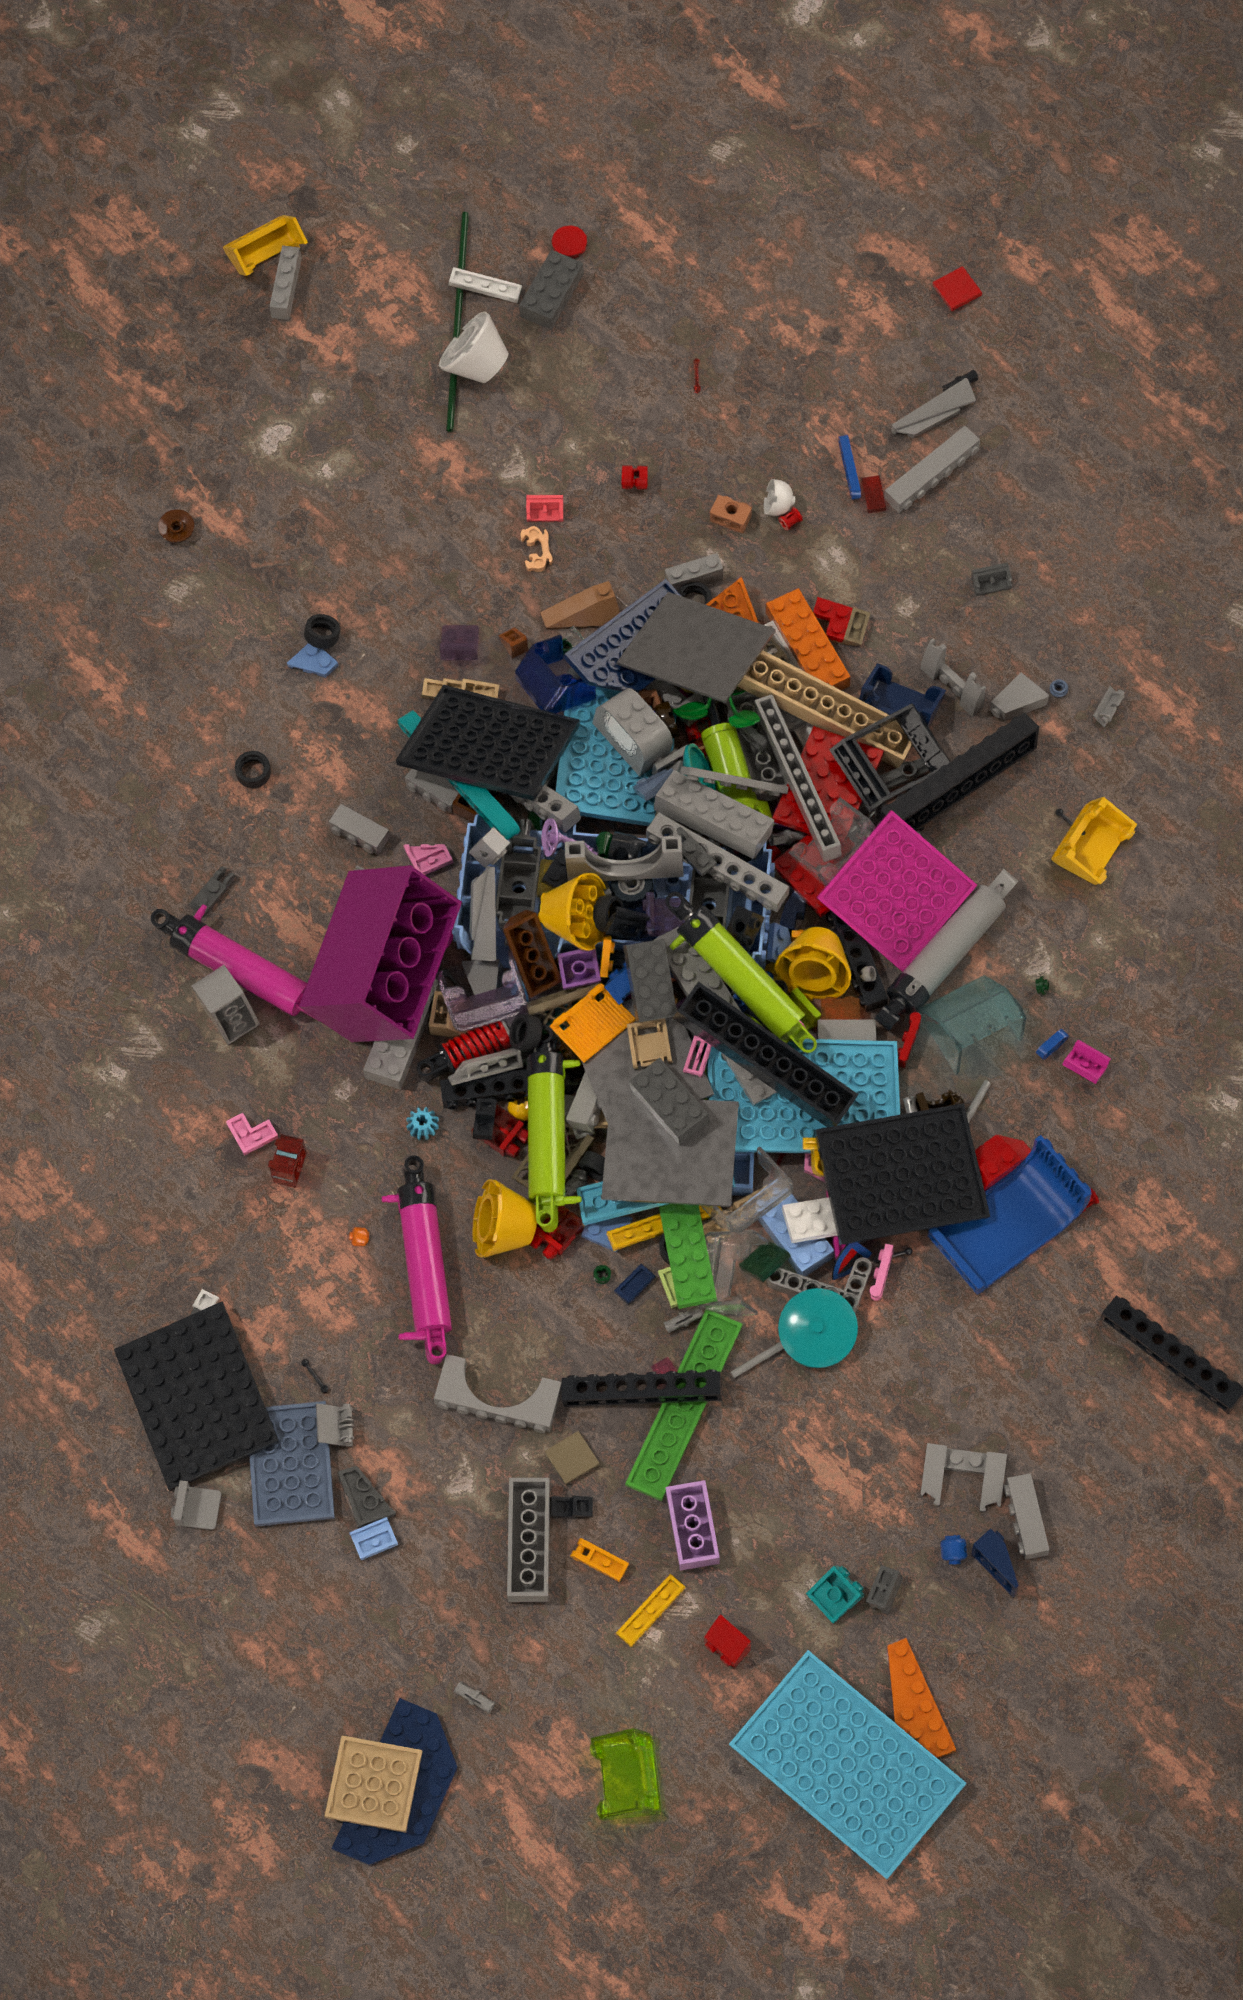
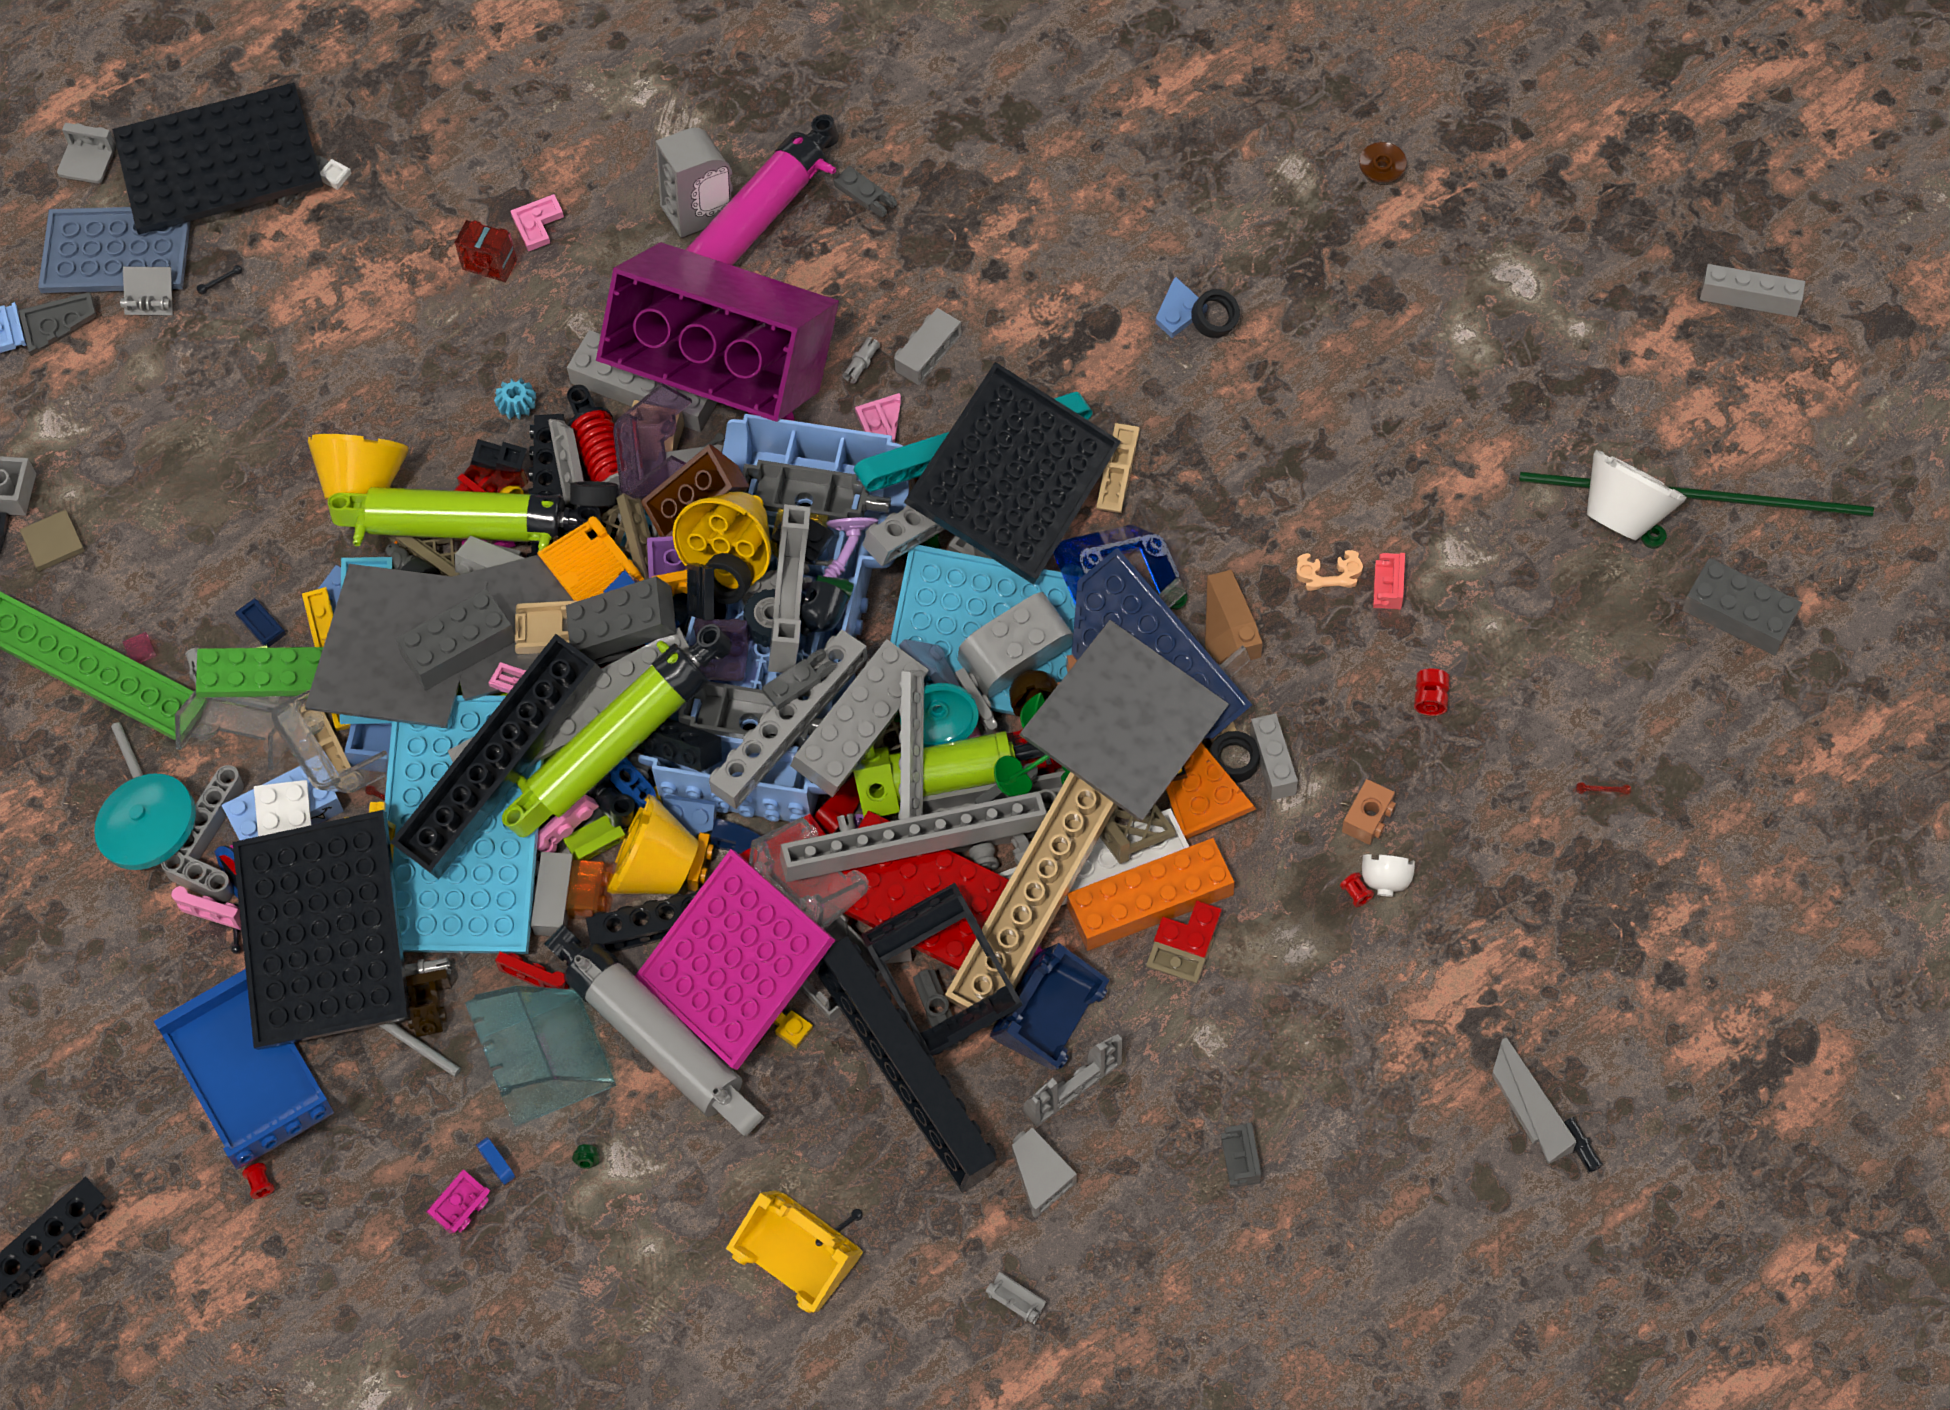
camera: 95 degrees right, 5 degrees down
yellow windscreen [223,215,308,276] -> none
black tyre [234,750,271,788] -> none
orange piece [349,1227,369,1246] -> none
dark pink piece [382,1155,452,1365] -> none
light grey arch [434,1354,562,1433] -> none
clear purple bracket [439,625,479,660] -> none
white tile [448,267,522,303] -> none
light grey brick [469,827,510,868] -> none
light grey wedge [469,866,496,961] -> none
dark orange slope [498,627,528,659] -> none
hips [529,1206,586,1261] -> none
red tile [552,225,587,259] -> none
black brick [561,1369,722,1407] -> none
dark green bush [593,1265,611,1284] -> none
clear green tile [739,1239,791,1282] -> none
blue beam [838,435,861,500] -> none
light grey hinge [860,966,876,982] -> none
clear red tile [861,475,886,513] -> none
light grey brick [884,426,980,513] -> none
red tile [932,266,982,312] -> none
red wedge [975,1135,1031,1191] -> none
sand blue plate [1049,679,1068,698] -> none

